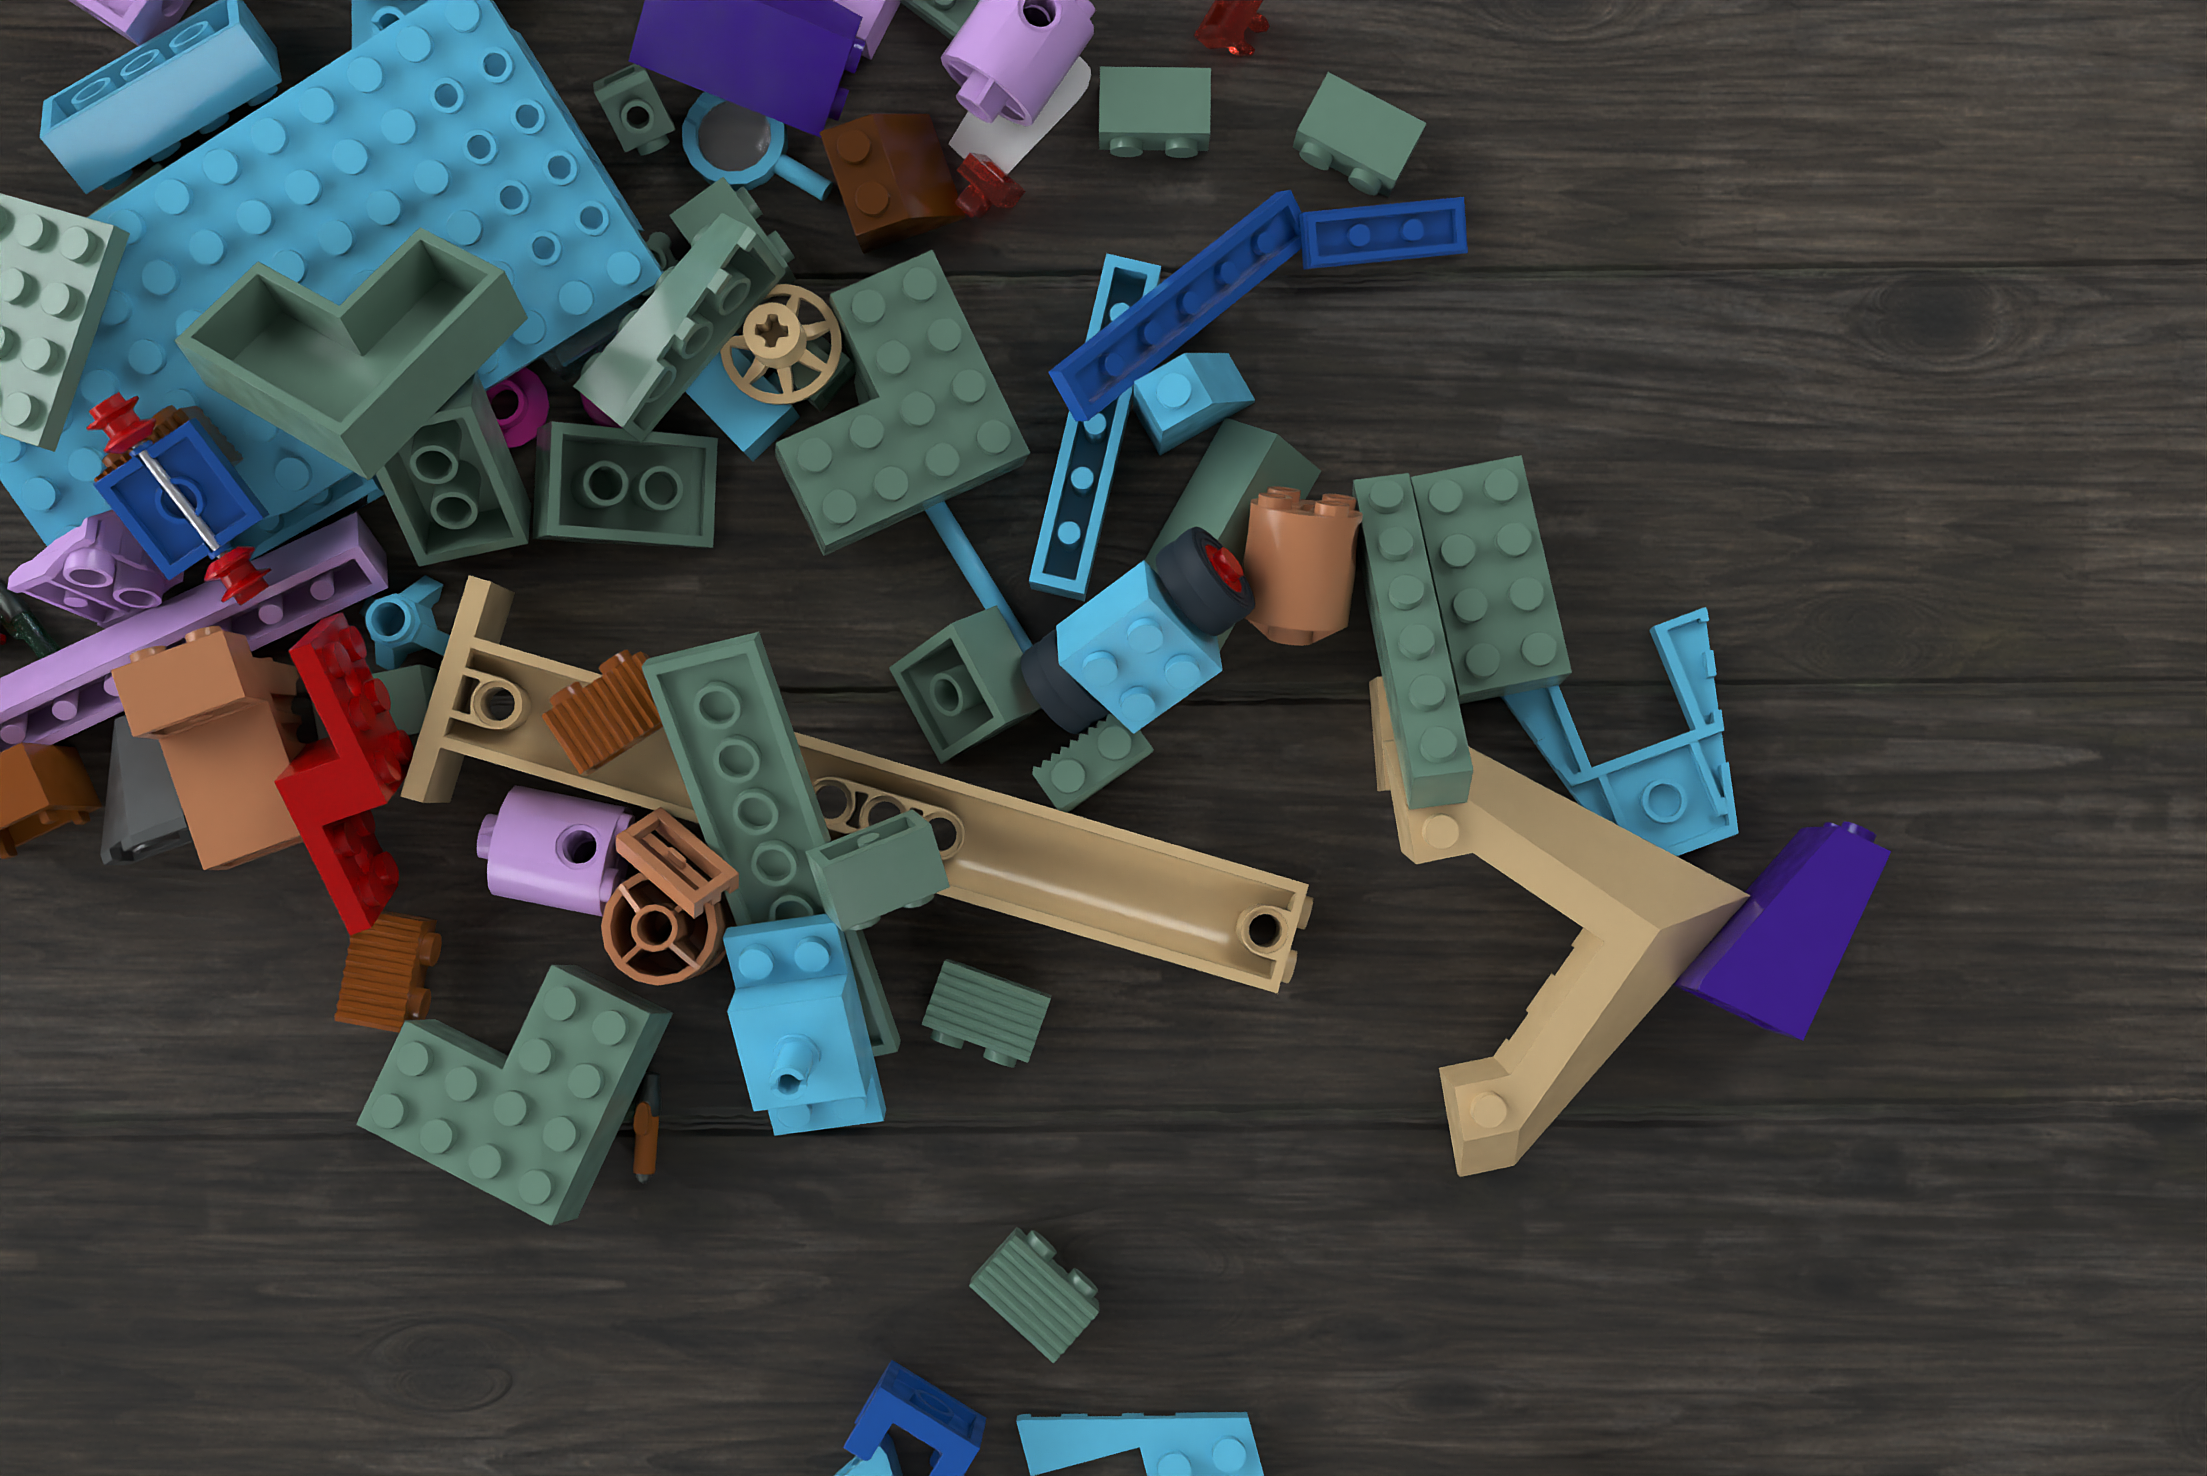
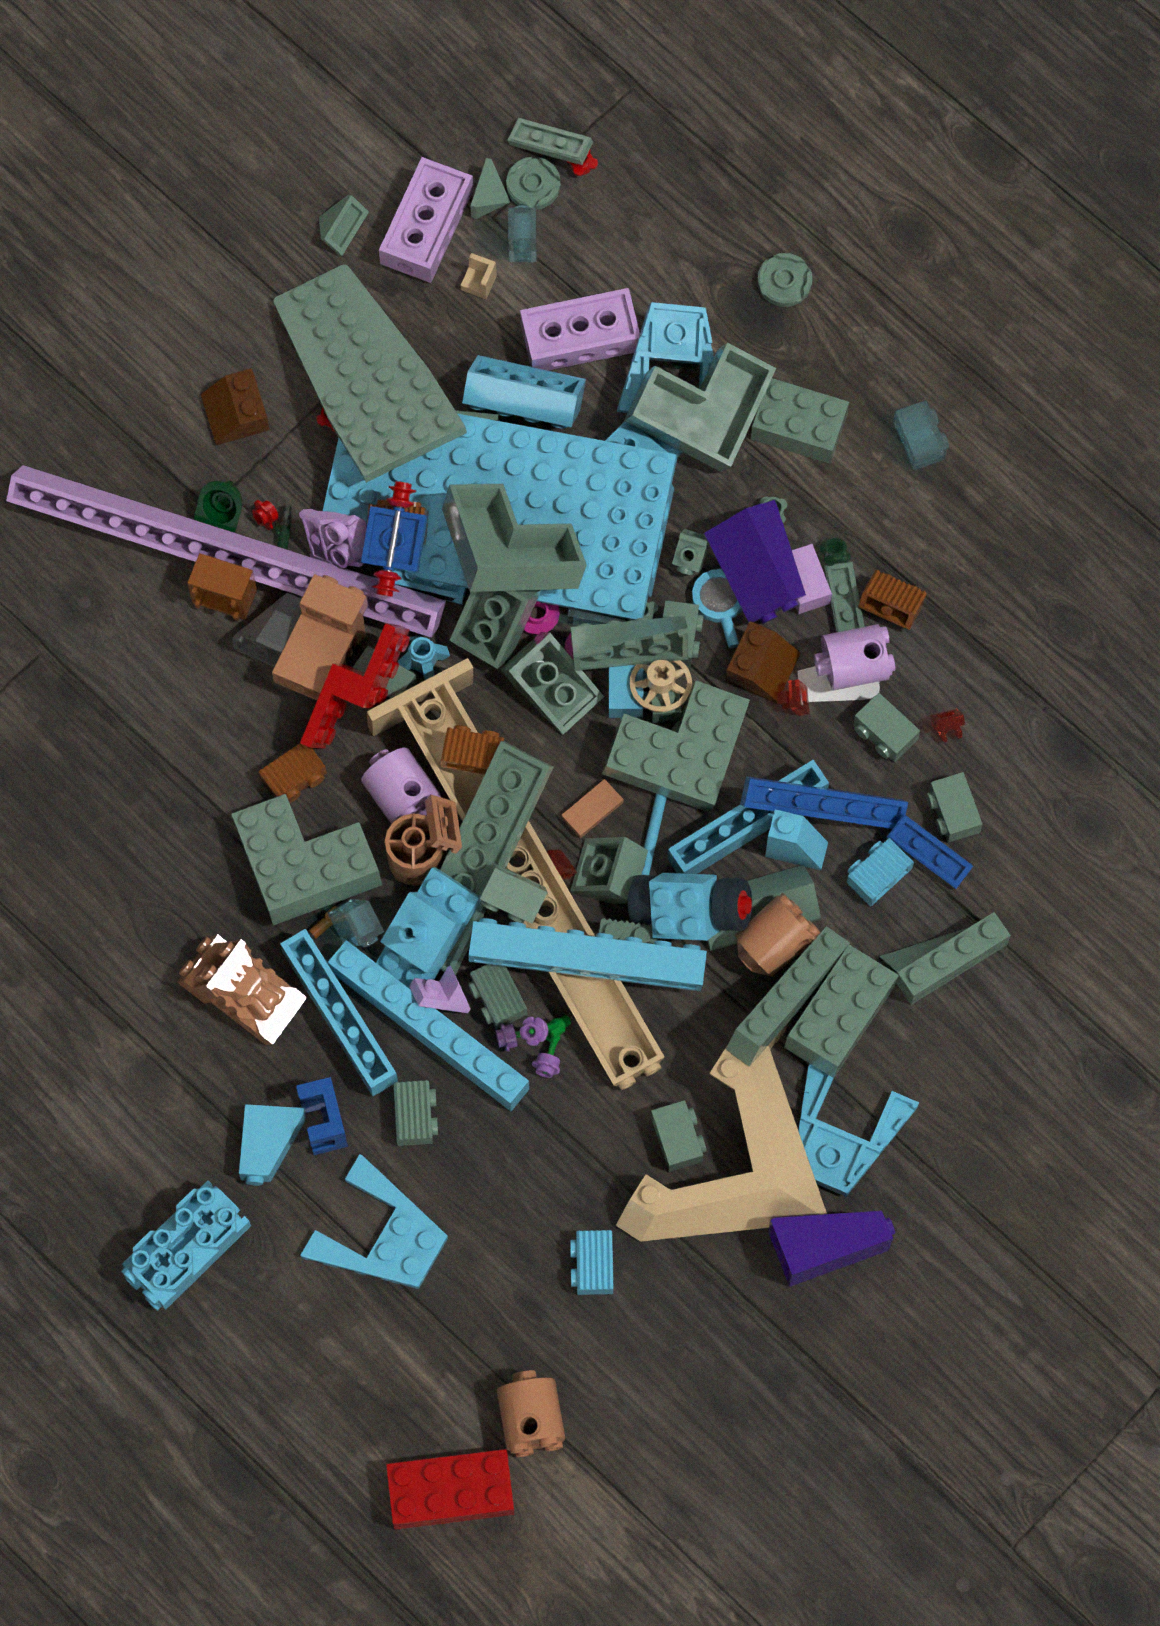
camera: 40 degrees right, 15 degrees down
none -> nougat brick [177,935,307,1045]
none -> medium azure brick [280,929,398,1096]
none -> clear light blue brick [328,899,384,948]
none -> medium azure brick [328,940,529,1111]
none -> lavender slope [409,966,470,1013]
none -> medium azure brick [469,918,707,991]
none -> medium lavender plant [495,1015,571,1078]
none -> clear red tile [547,849,577,880]
none -> nougat tile [561,779,624,838]
none -> medium azure brick [571,1230,613,1295]
none -> sand green brick [651,1100,707,1172]
none -> medium azure brick [847,838,914,906]
none -> sand green wedge [879,912,1011,1005]

